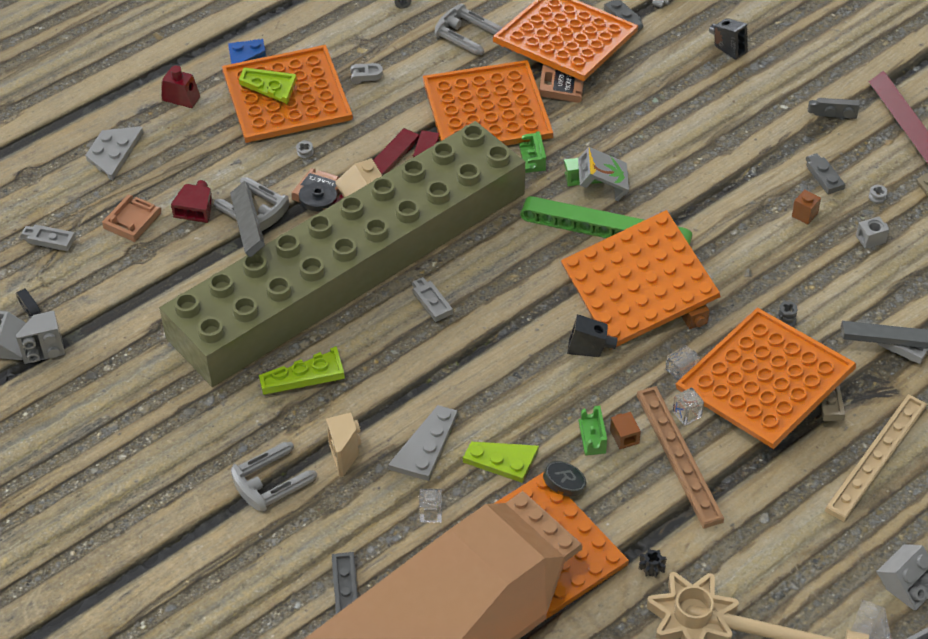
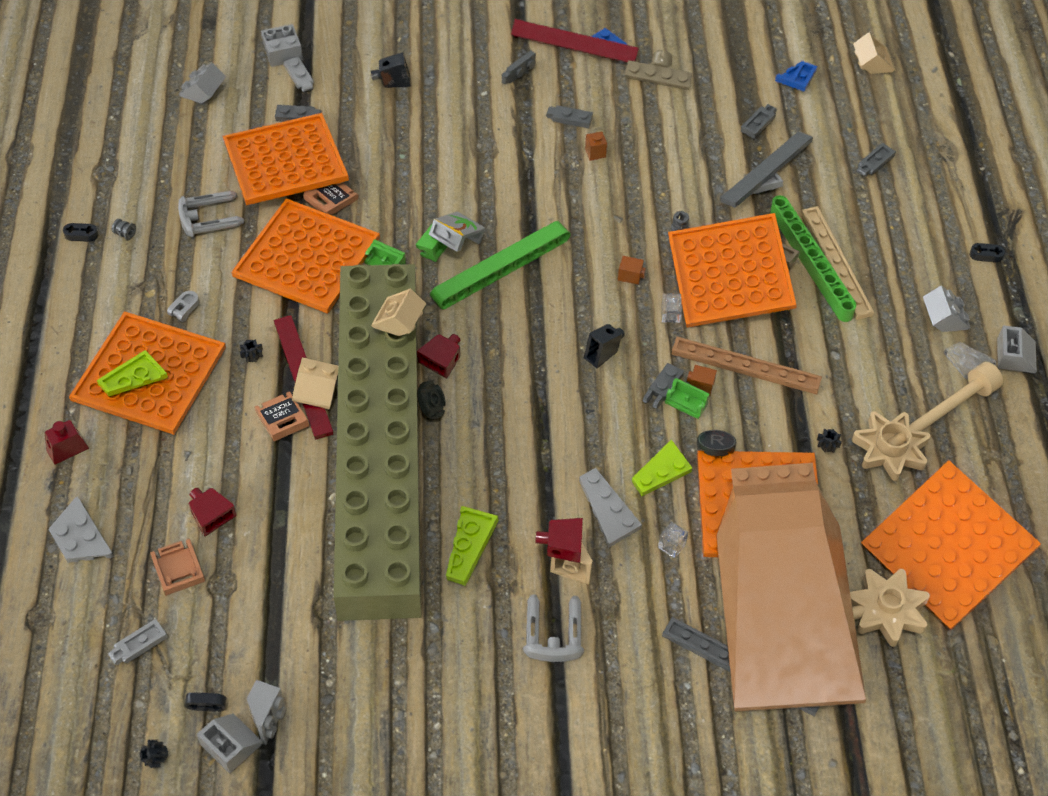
camera: 55 degrees left, 5 degrees up
light grey piece [214,177,289,231] -> none
blue wing [228,39,266,64] -> none
dark grey tile [230,181,265,257] -> none
light grey bush [296,140,314,158] -> none
black plate [299,182,337,212] -> none
light grey hinge [412,277,453,322] -> none
dark red tile [413,131,439,157] -> none
orange plate [561,210,721,347] -> none
clear brick [672,387,704,426] -> none
light grey brick [856,216,889,249] -> none
light grey bush [869,185,887,204] -> none
none -> black gear [240,339,263,363]
none -> tan slope [371,288,426,336]
none -> dark red torso [417,334,461,379]
none -> pearl dark grey tile [417,380,446,419]
none -> dark red torso [535,518,583,563]
none -> dark grey hinge [642,363,684,409]
none -> bright green beam [770,195,857,322]

